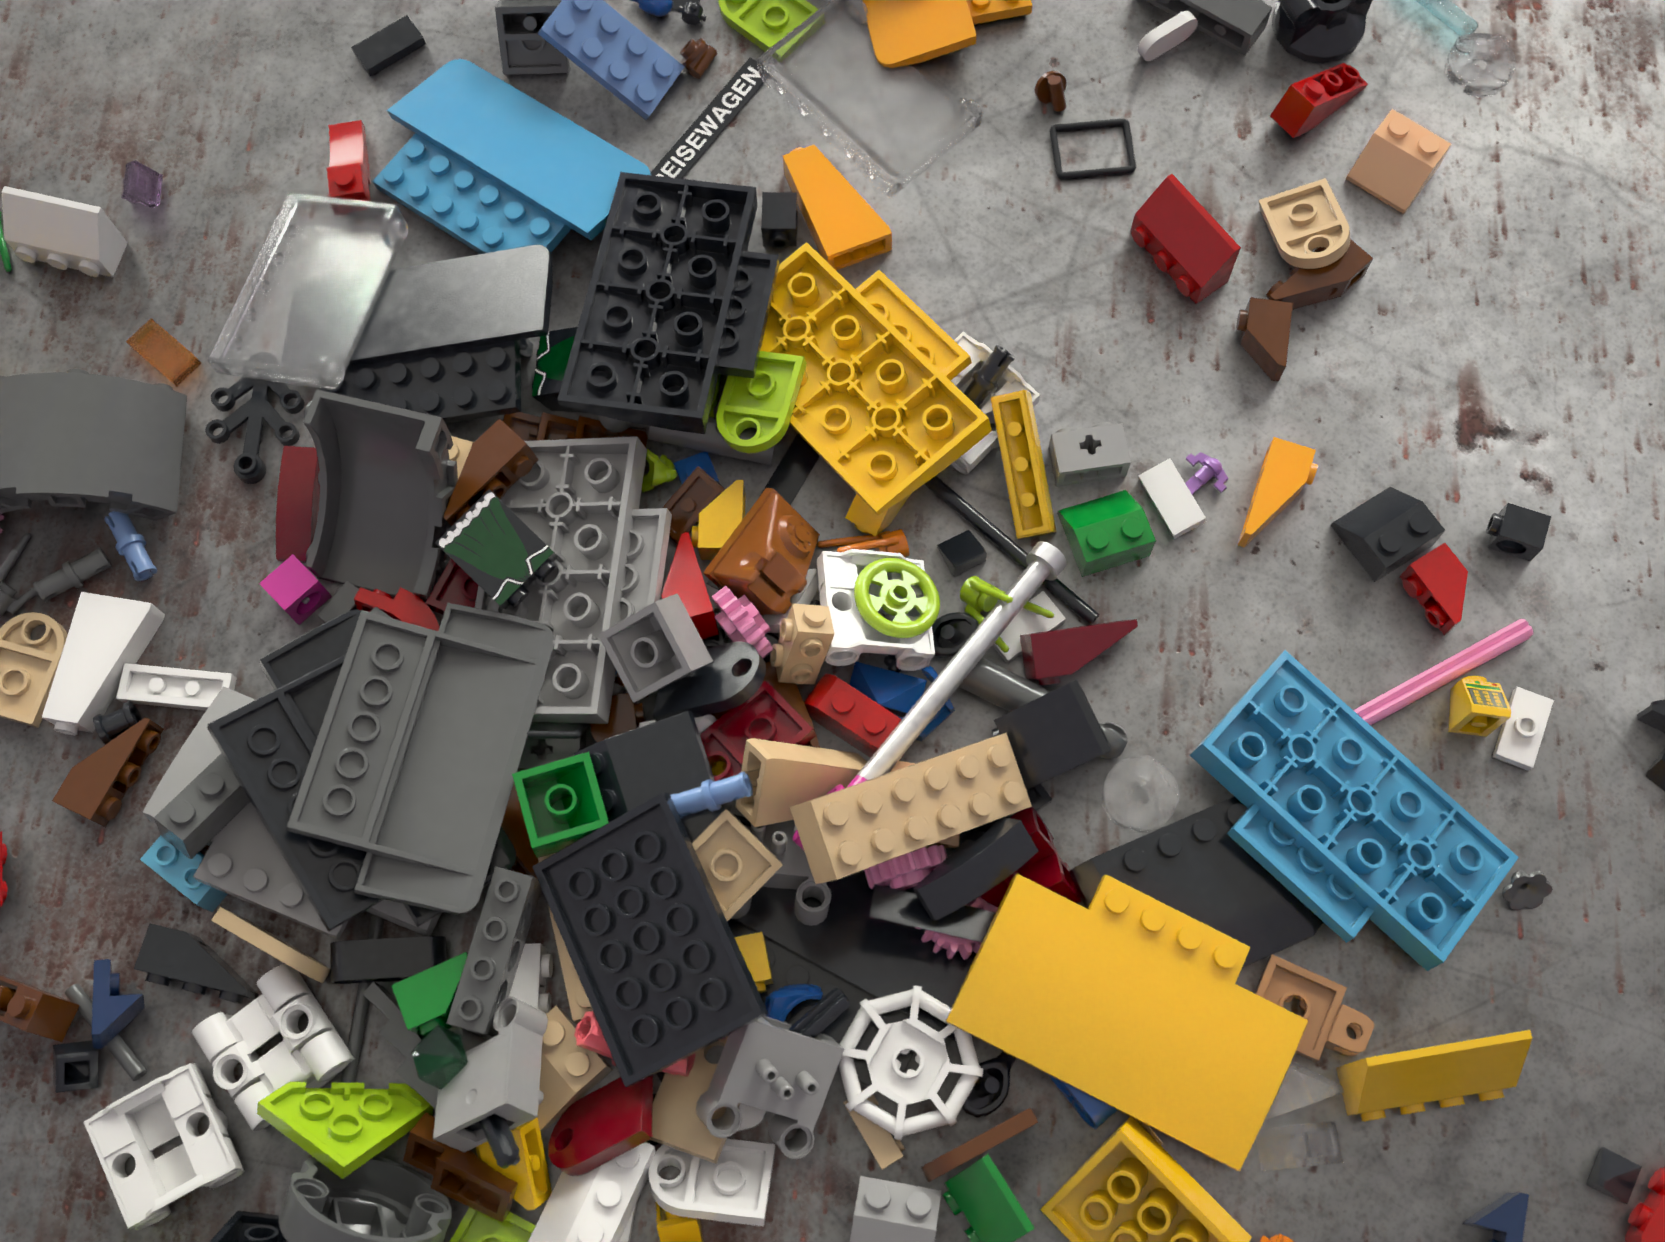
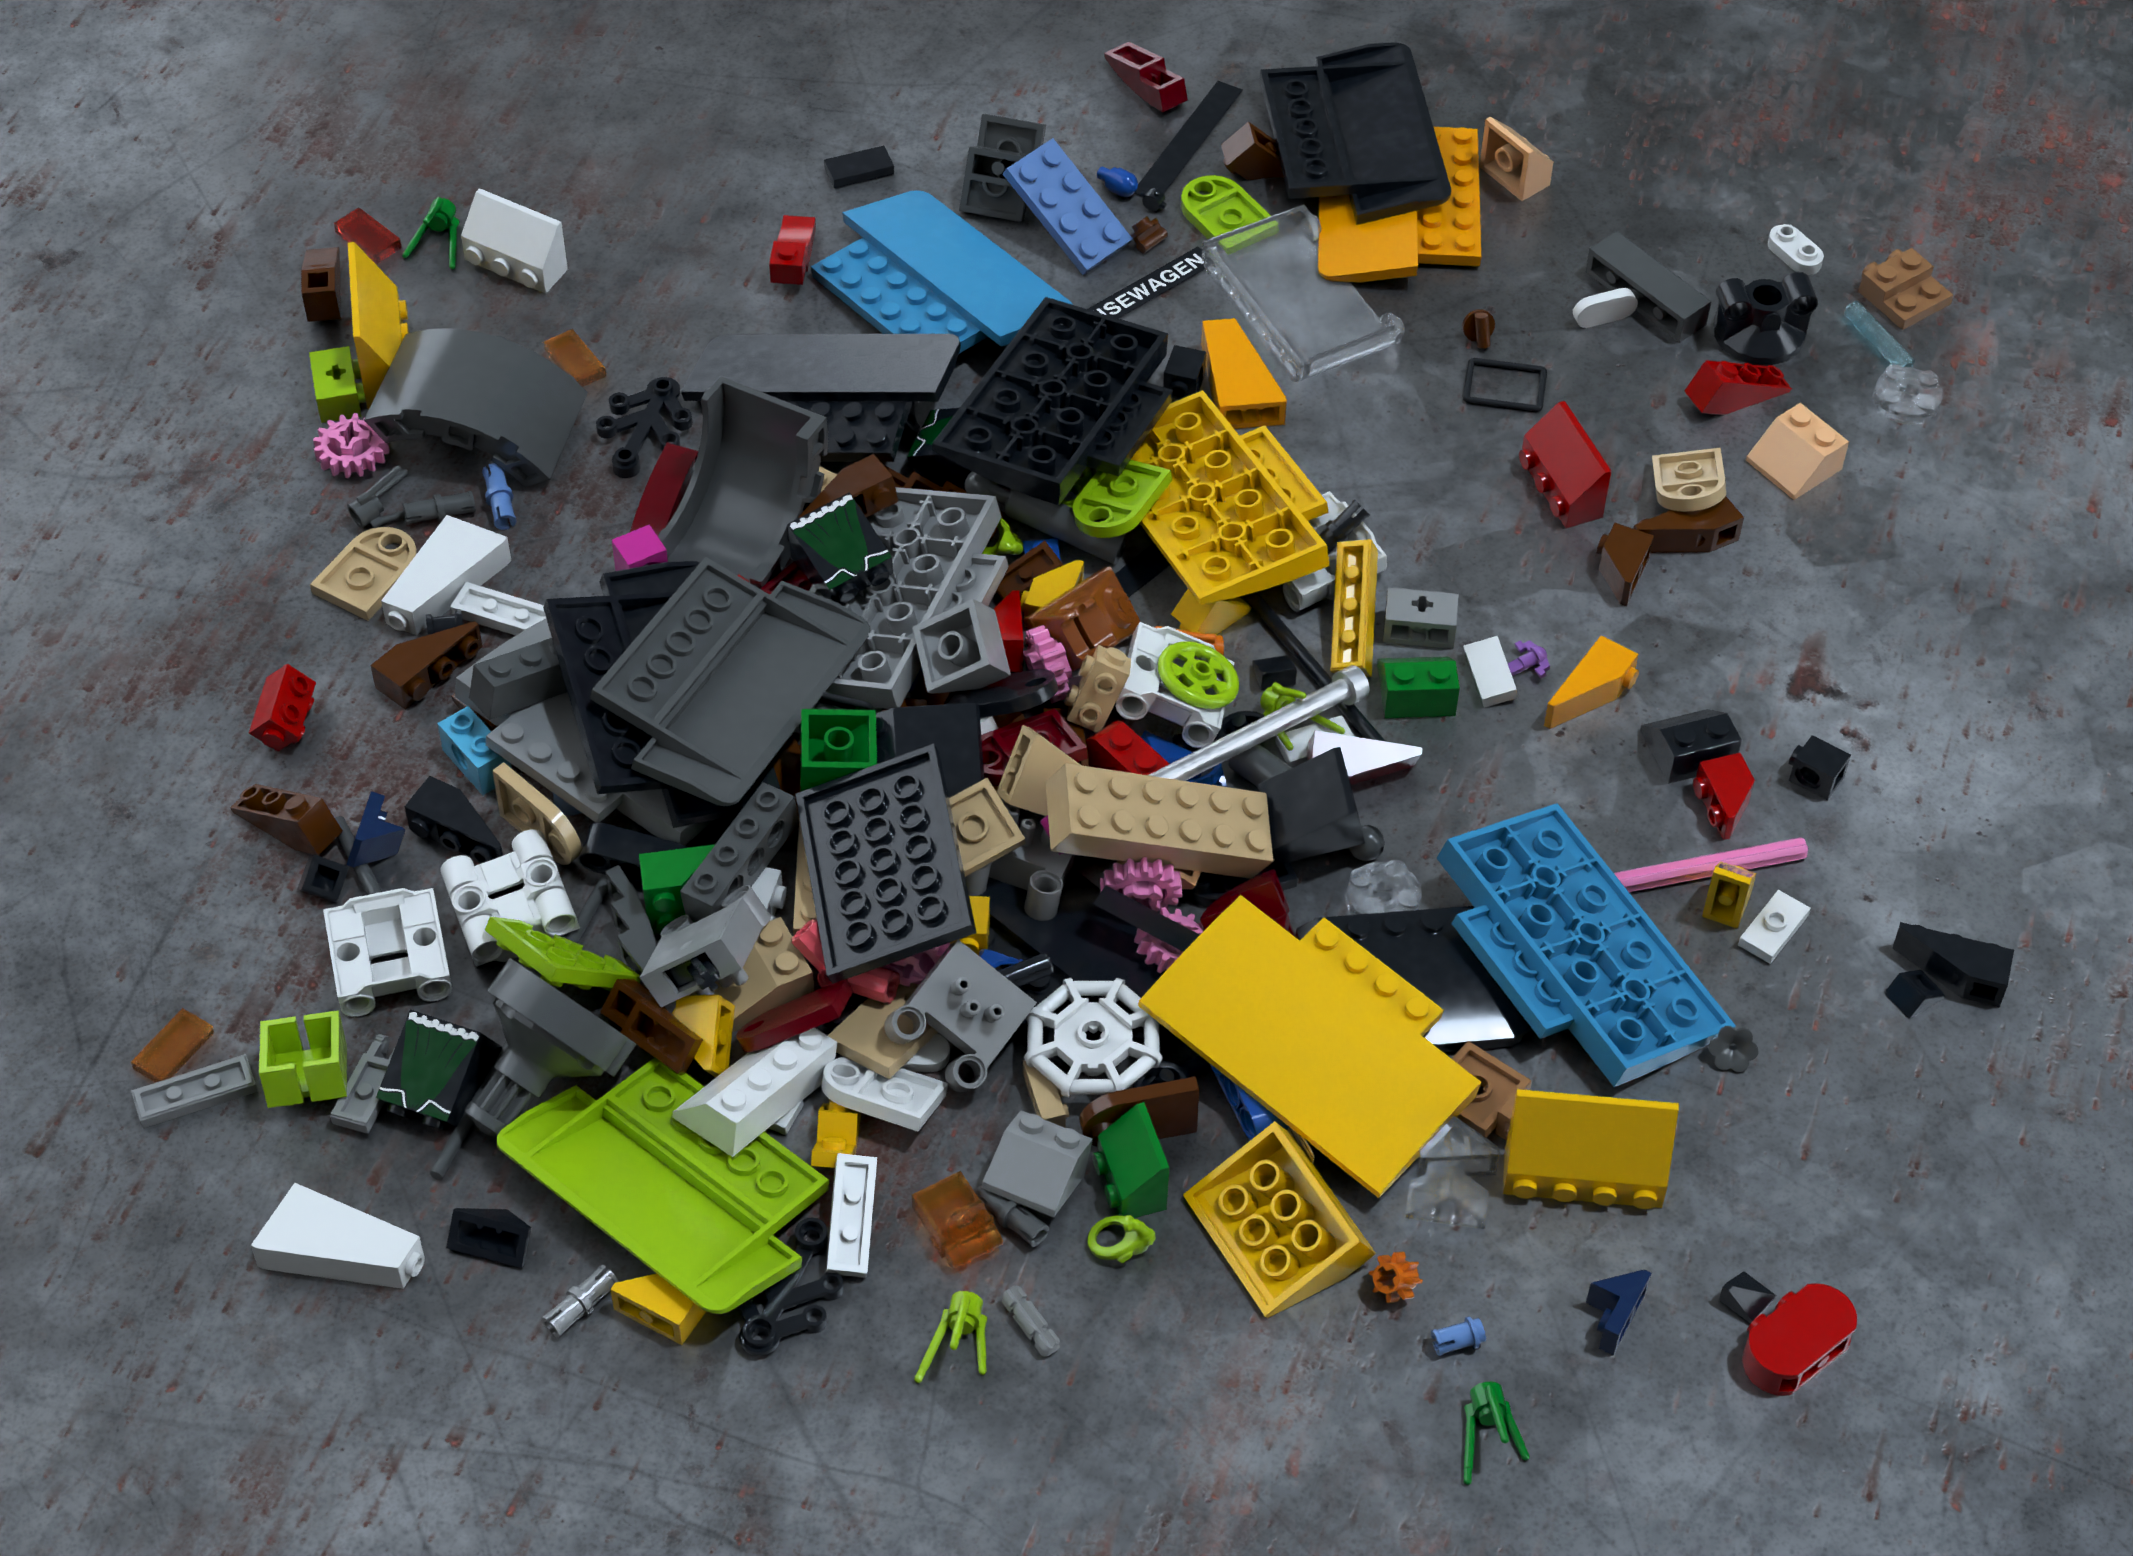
camera: 10 degrees right, 20 degrees down
clear purple tile [121,160,163,208] -> none
clear windscreen [208,193,408,390] -> none
clear green slope [411,1025,468,1090] -> none
medium blue pin [670,771,753,818] -> none
black slope [913,817,1039,921] -> none

